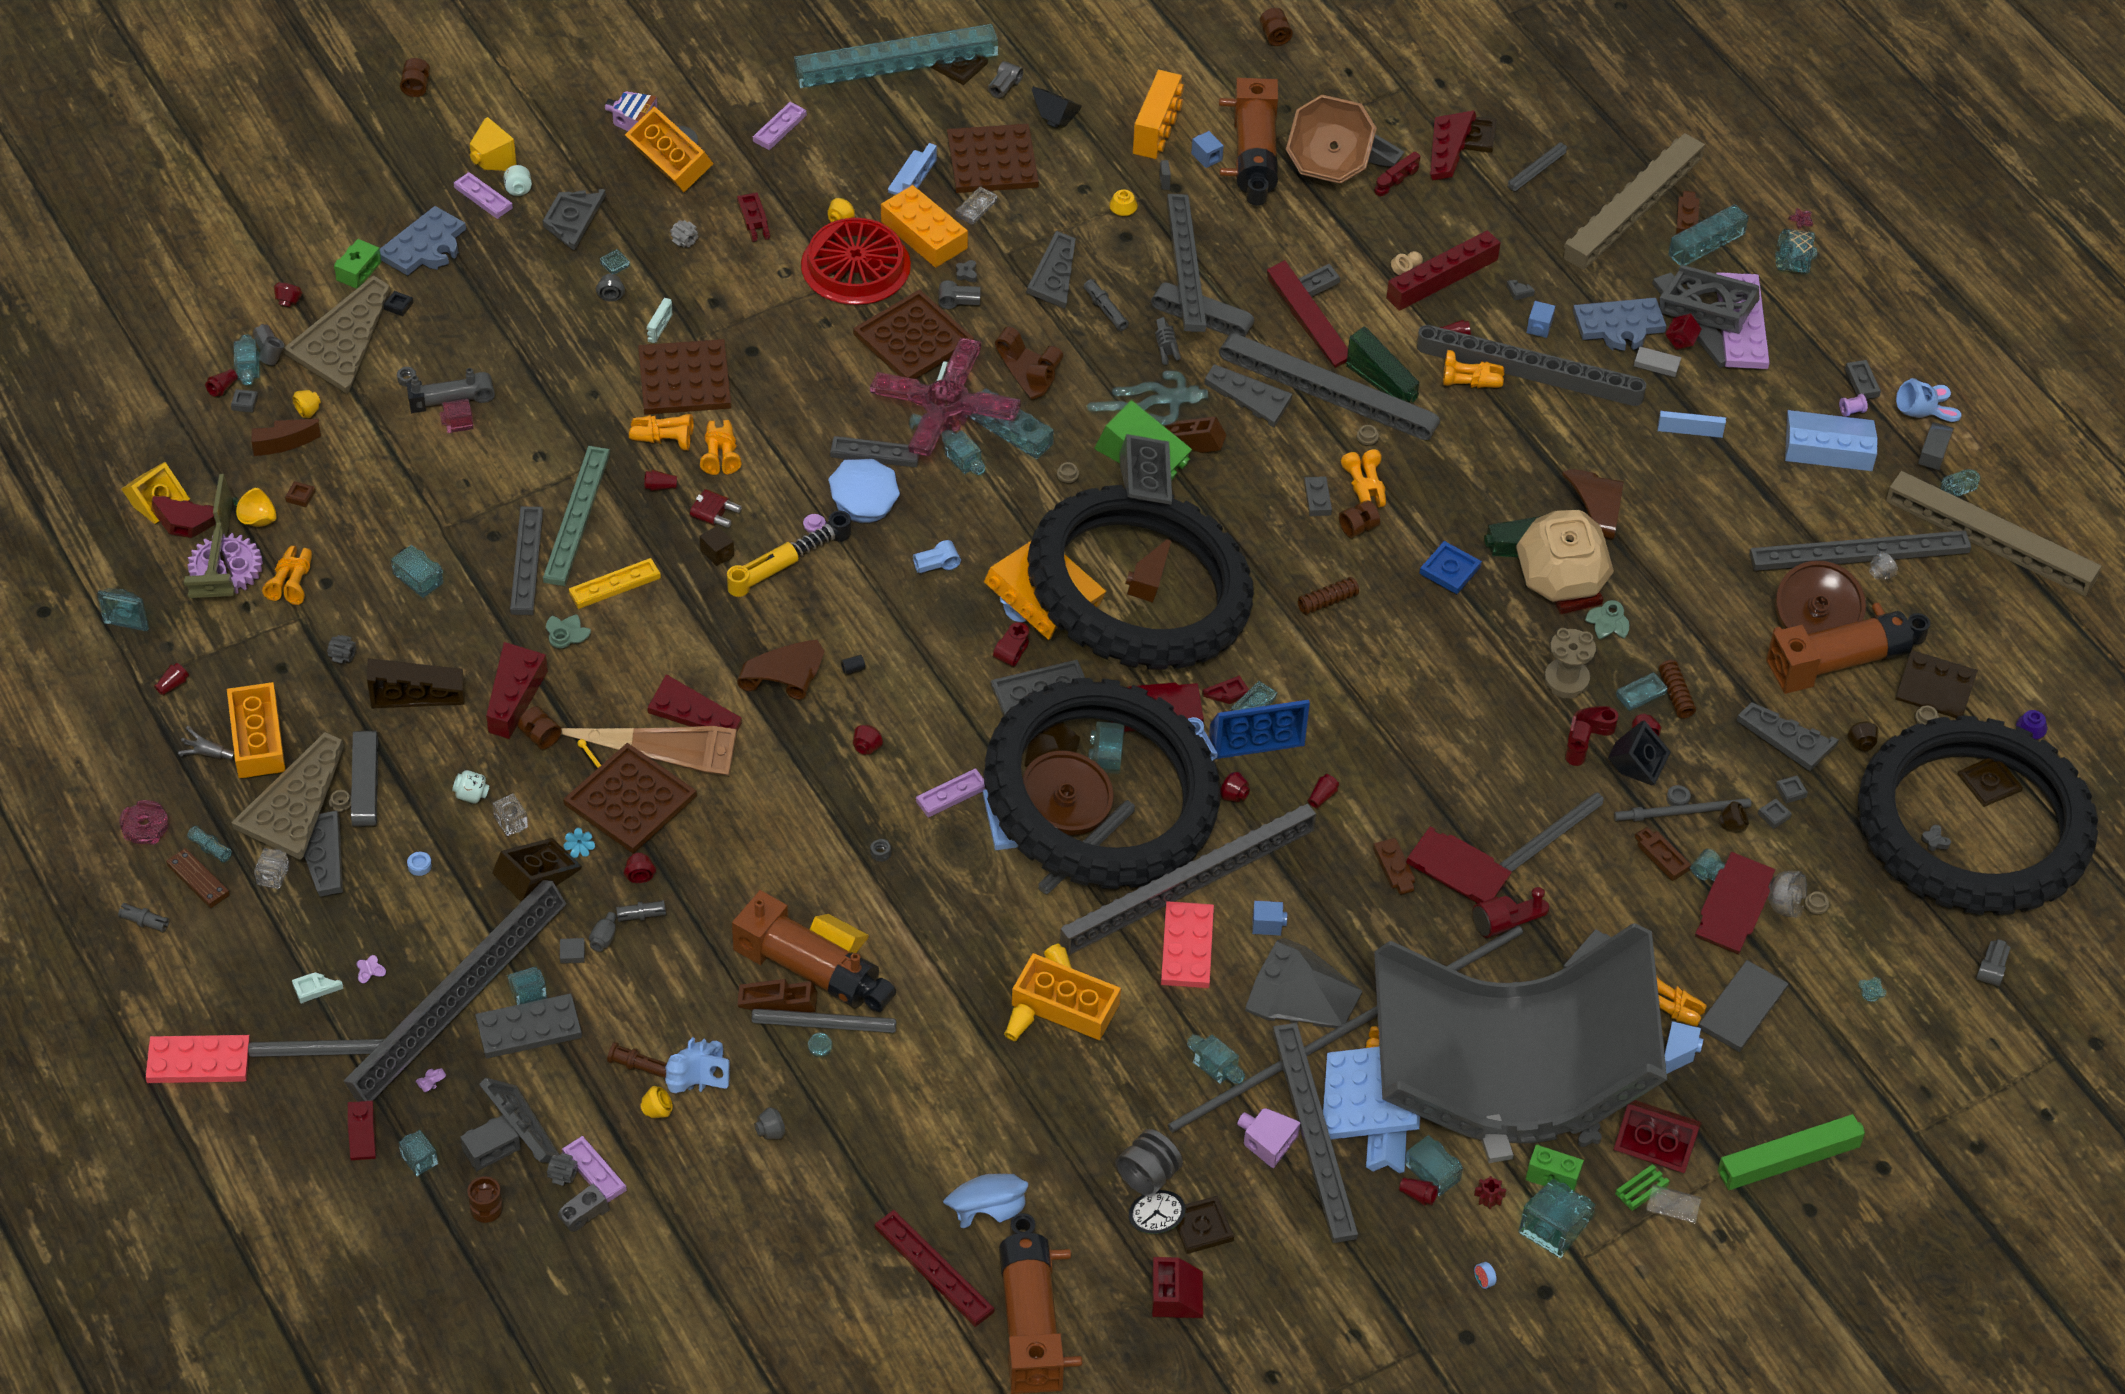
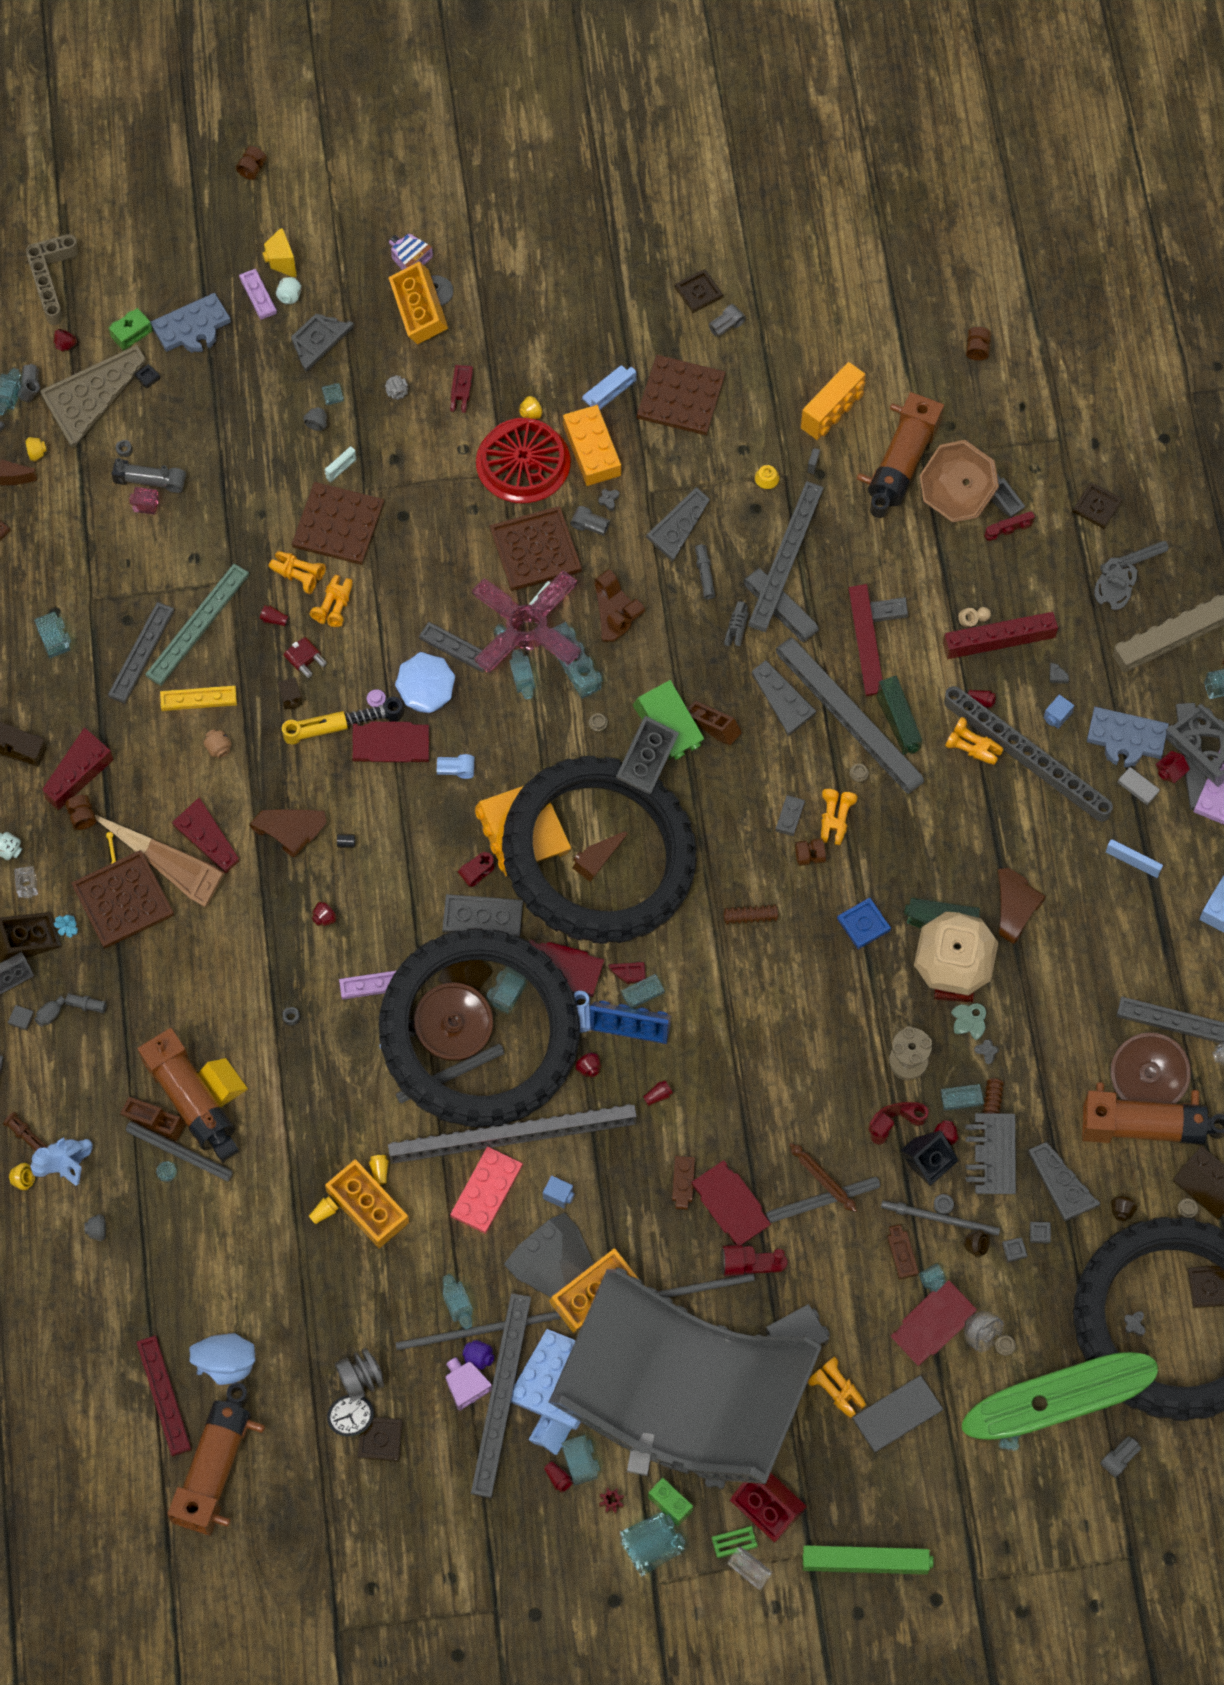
camera: 25 degrees right, 15 degrees up
sand green plate [546,615,591,648] -> none
dark red cone [624,853,656,883] -> none
lavender tile [753,102,807,150] -> none
clear light blue brick [794,24,998,88] -> none
clear plate [956,187,997,225] -> none
black slope [1032,86,1082,128] -> none
clear light blue plant [1087,371,1208,425] -> none
dark red slope [1152,1257,1203,1318] -> none
medium blue brick [1191,131,1224,168] -> none
dark red wing [1430,110,1476,181] -> none
tile [1474,1262,1496,1289] -> none
light blue slope [1665,1021,1704,1074] -> none
none -> dark tan beam [26,234,79,325]
none -> medium nougat head [203,729,232,759]
none -> dark red piece [352,721,429,762]
none -> dark purple head [463,1340,494,1370]
none -> light orange brick [549,1248,639,1333]
none -> reddish brown wheel [789,1143,857,1213]
none -> bright green piece [962,1352,1158,1439]
none -> dark grey hinge [966,1113,1016,1194]
none -> dark grey piece [974,1039,999,1064]
none -> dark grey shield [1094,558,1137,610]

